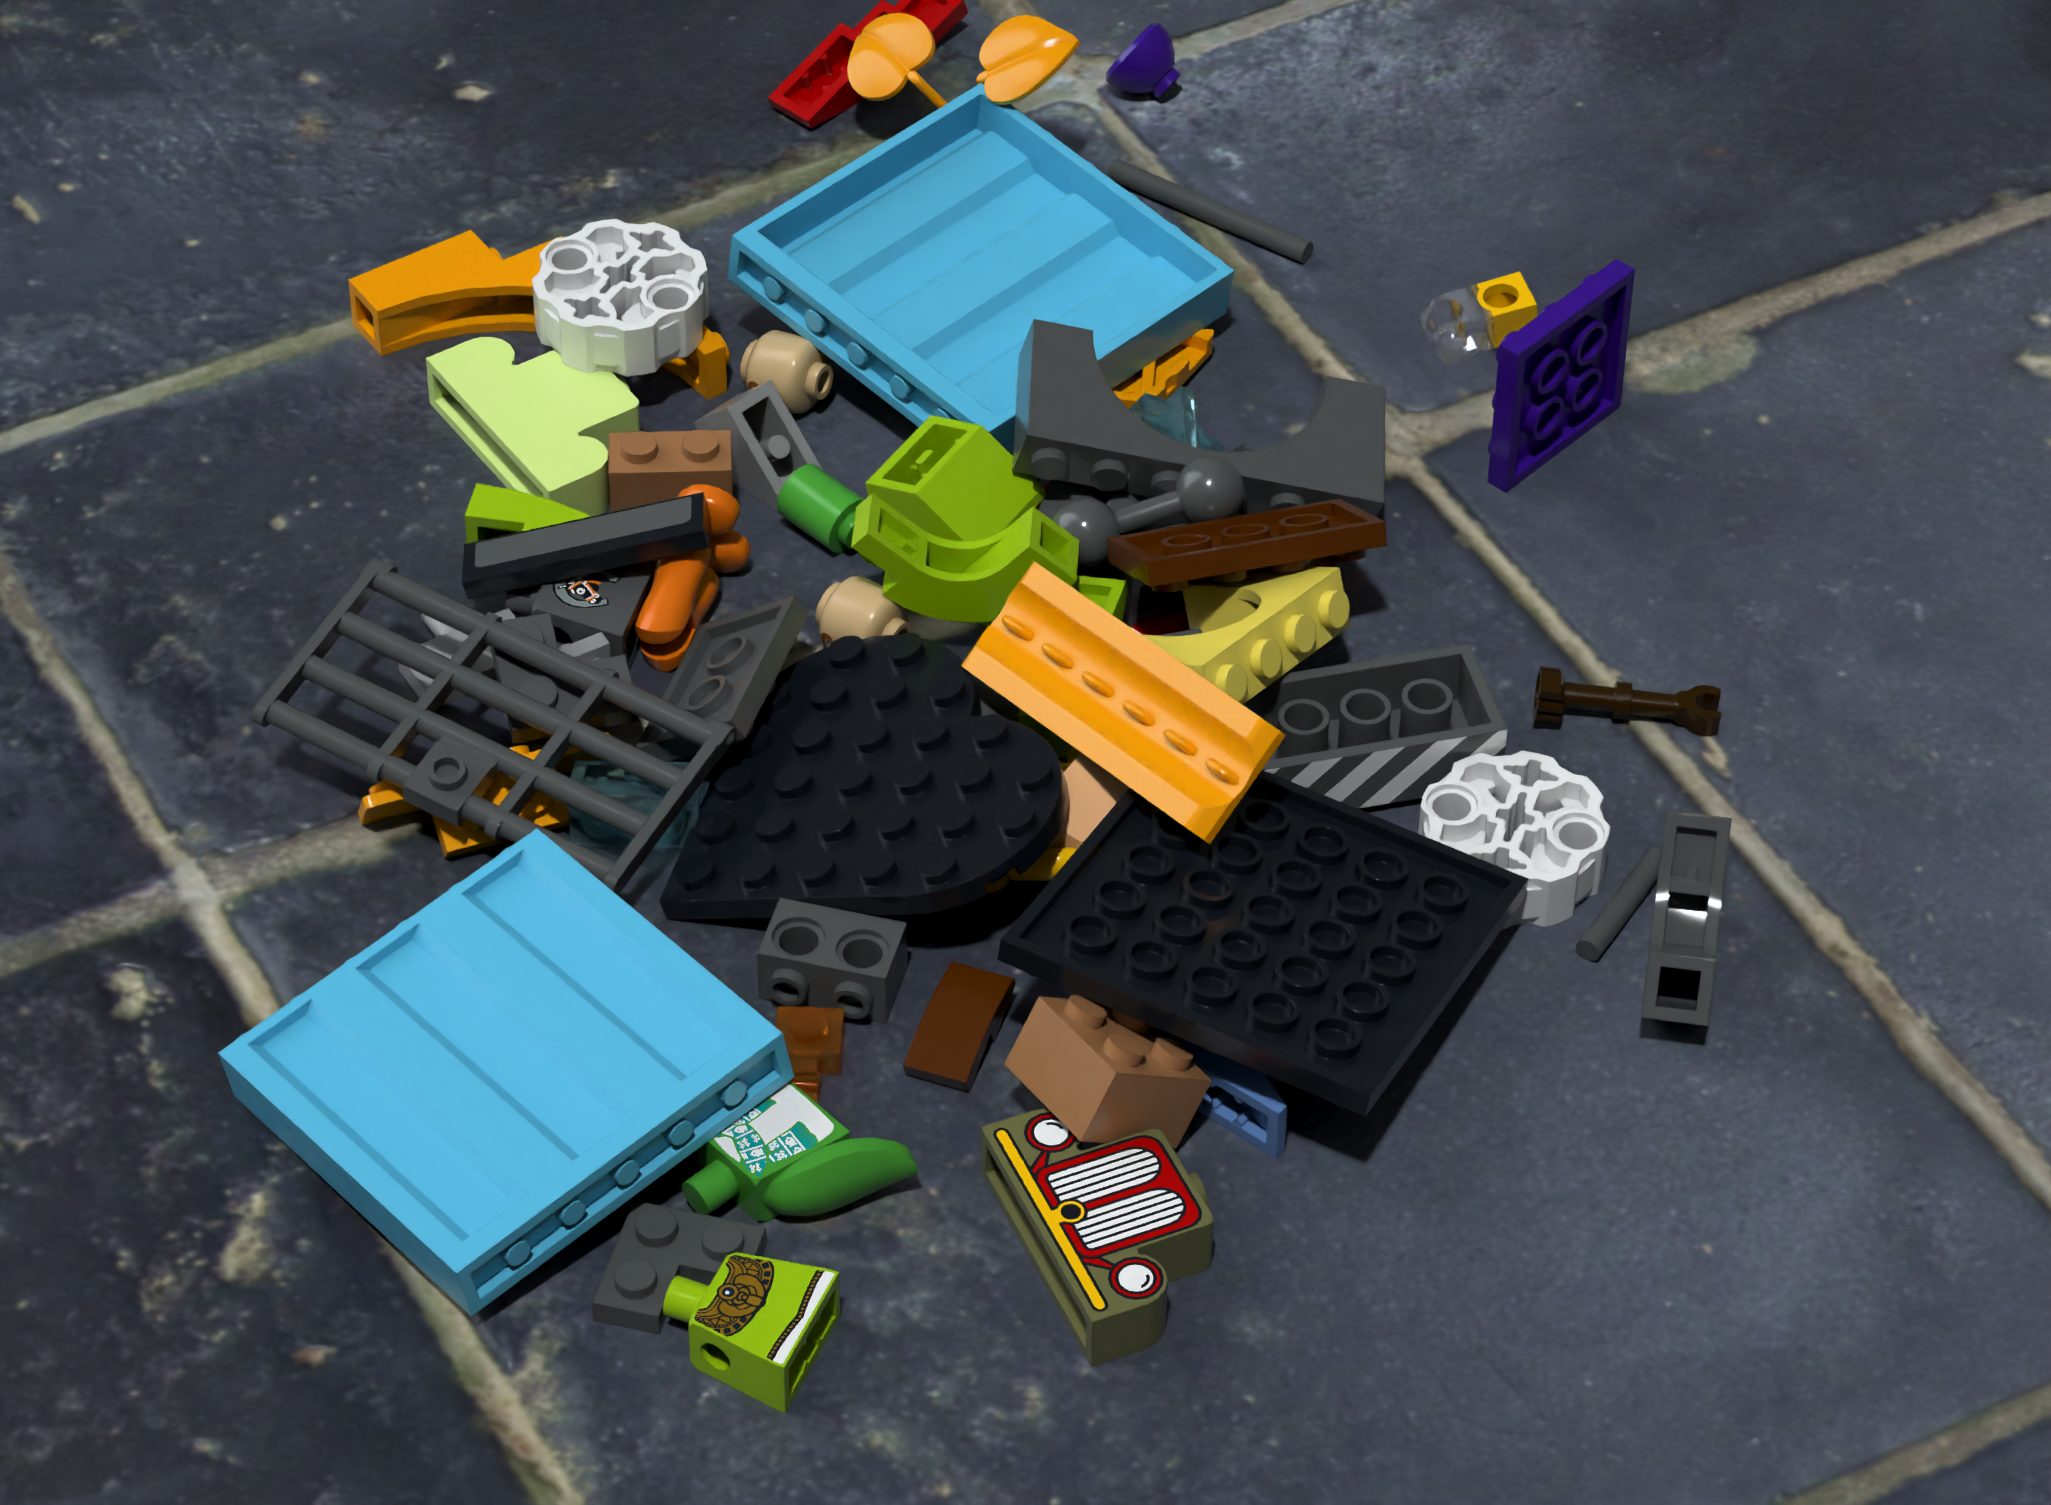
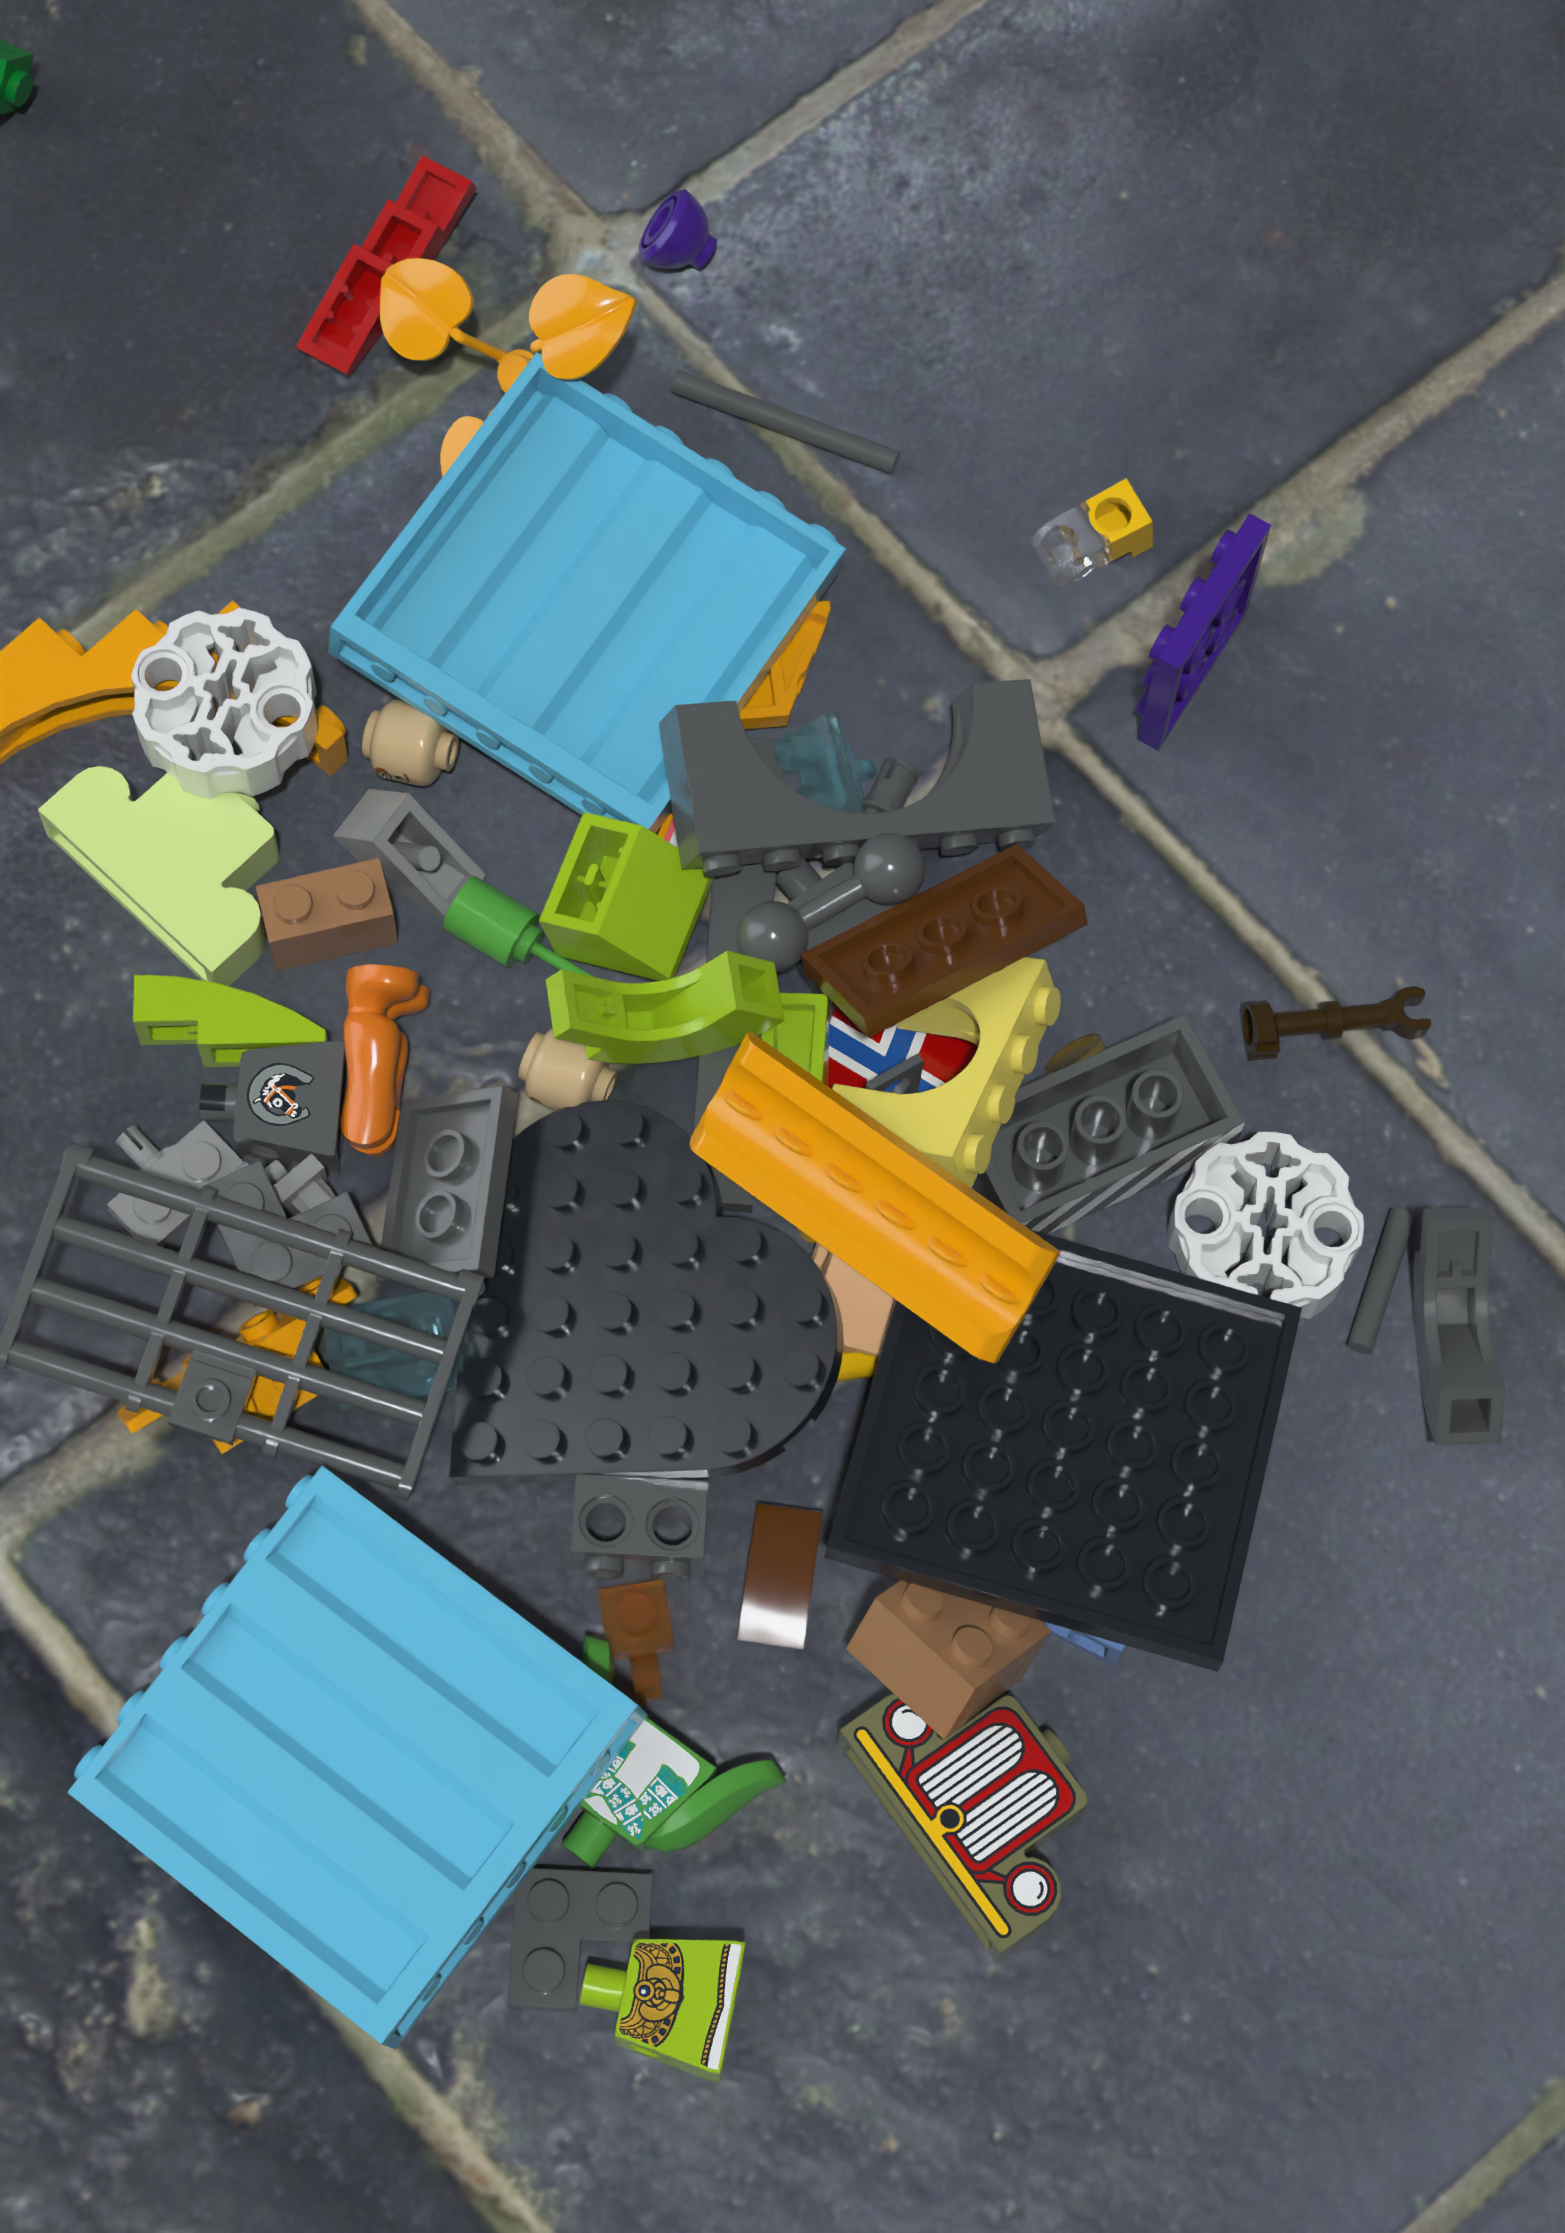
camera: 15 degrees left, 25 degrees up
black tile [462,492,709,599] -> none

